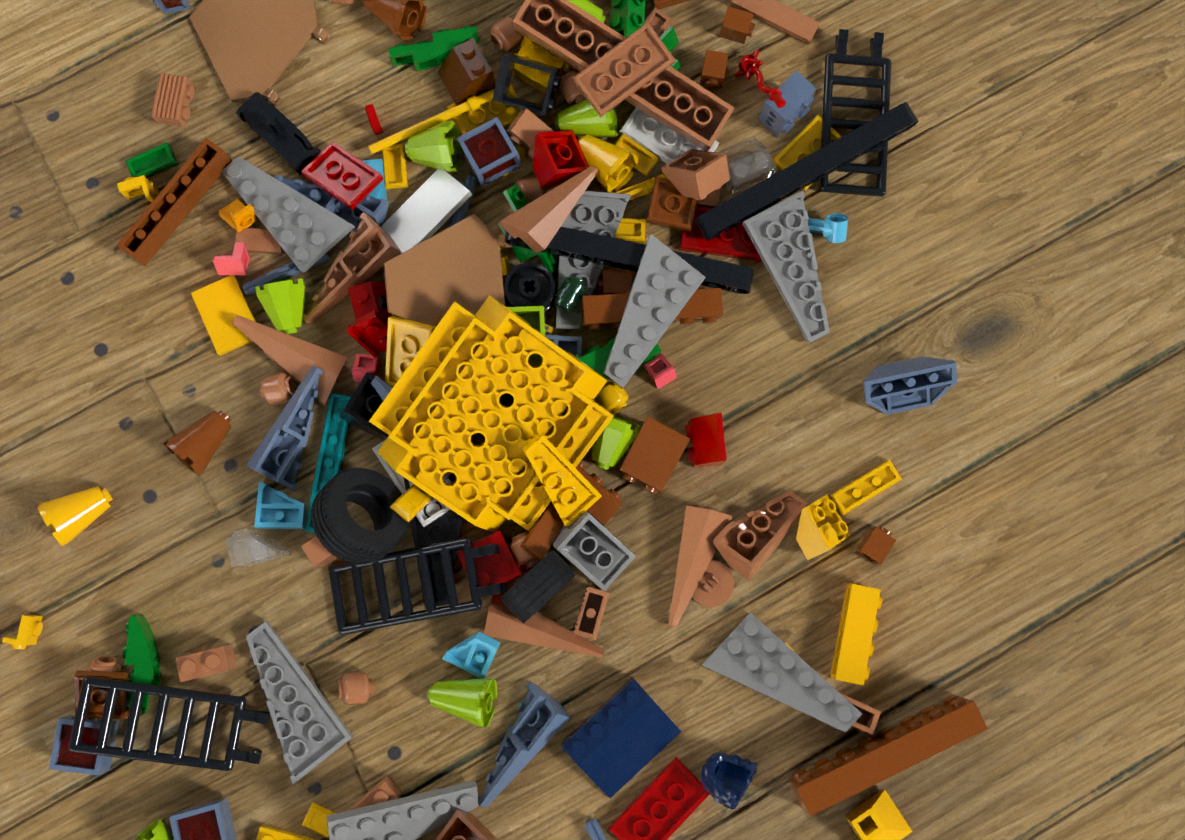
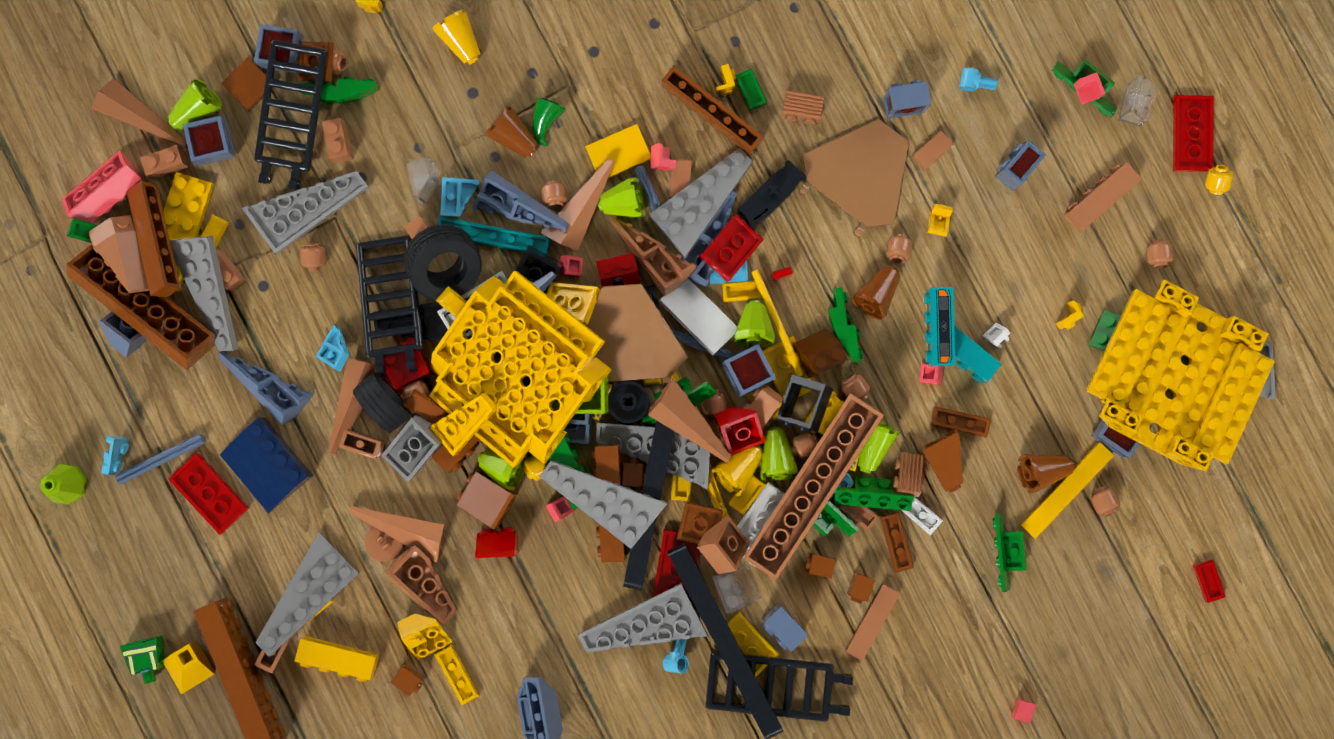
camera: 100 degrees right, 5 degrees up
light orange bracket [219,199,256,233] -> none
red plate [346,310,388,358] -> none
lime cone [427,678,497,728] -> none
clear green brick [554,276,586,312] -> none
nougat tile [572,22,676,118] -> none
dark blue hair [701,753,757,810] -> none
red piece [735,50,786,108] -> none
none -> dark orange tile [221,58,274,111]
none -> green hat [532,97,567,147]

